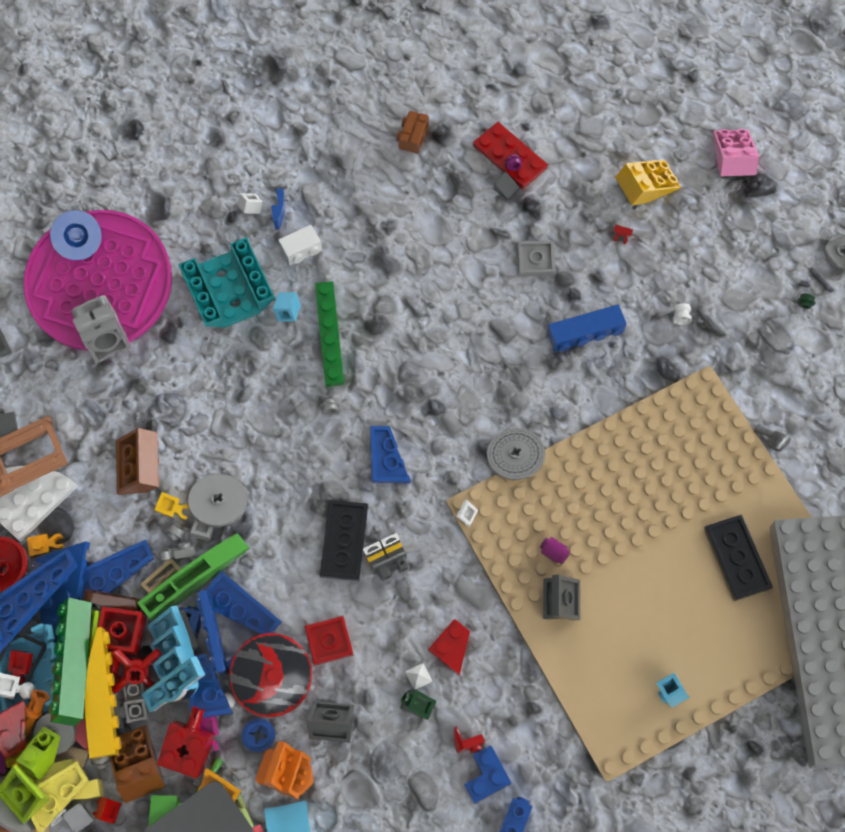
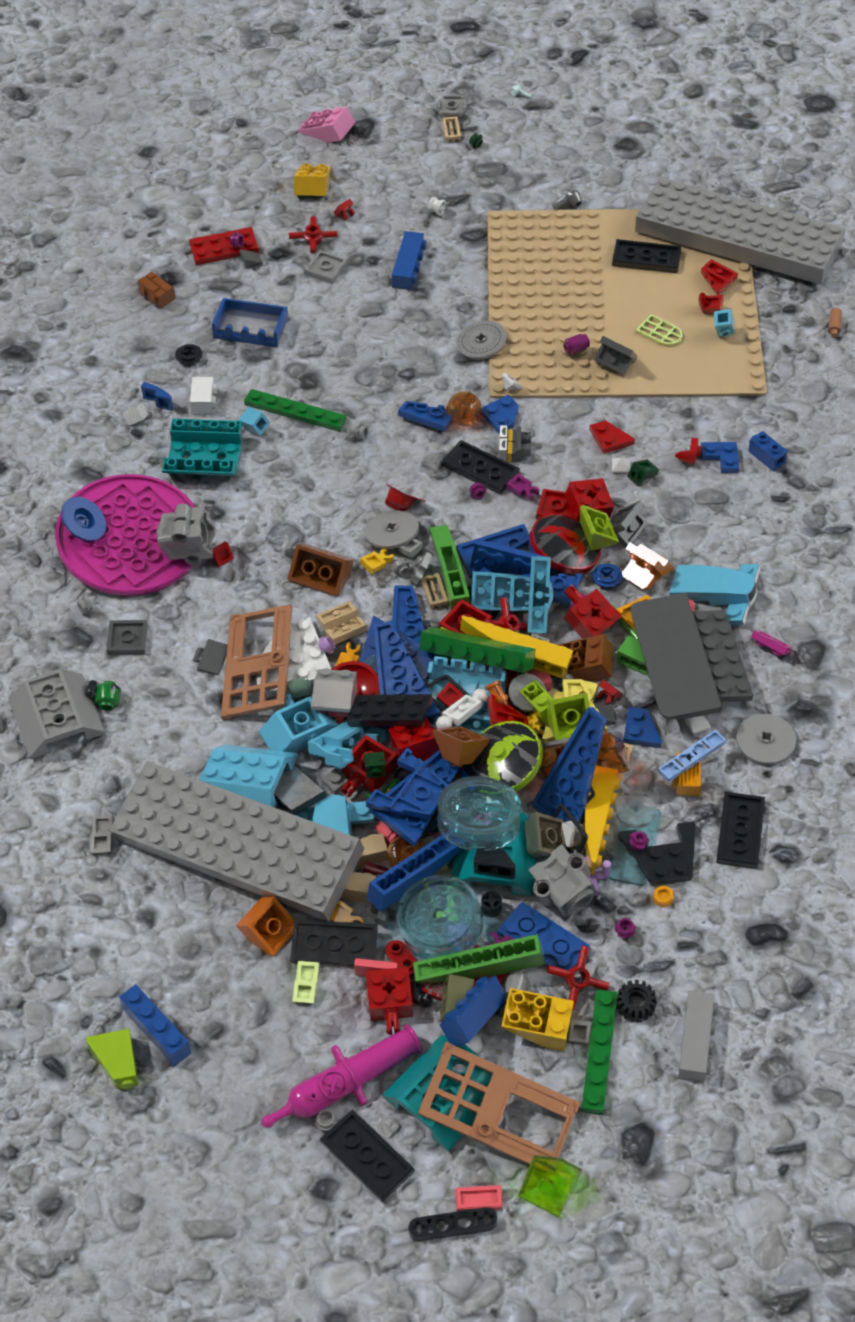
camera: 60 degrees left, 15 degrees down
reddish brown beam [82,589,141,611] -> none
none -> black gear [175,344,202,366]
none -> blue window [212,298,289,348]
none -> red tile [212,541,234,567]
none -> red bar [289,216,338,254]
none -> tan slope [316,601,368,645]
none -> lavender plate [318,636,336,654]
none -> red piece [385,484,426,511]
none -> tan tile [442,116,461,142]
none -> clear orange cylinder [446,391,482,426]
none -> magenta plate [469,483,487,500]
none -> blue plate [480,394,518,434]
none -> magenta plate [506,474,539,501]
none -> red brick [564,478,614,521]
none -> lime slope [580,505,619,551]
none -> yellowish green window [636,314,682,346]
none -> red plate [698,292,724,313]
none -> red wing [701,259,738,295]
none -> nougat cylinder [828,308,842,338]

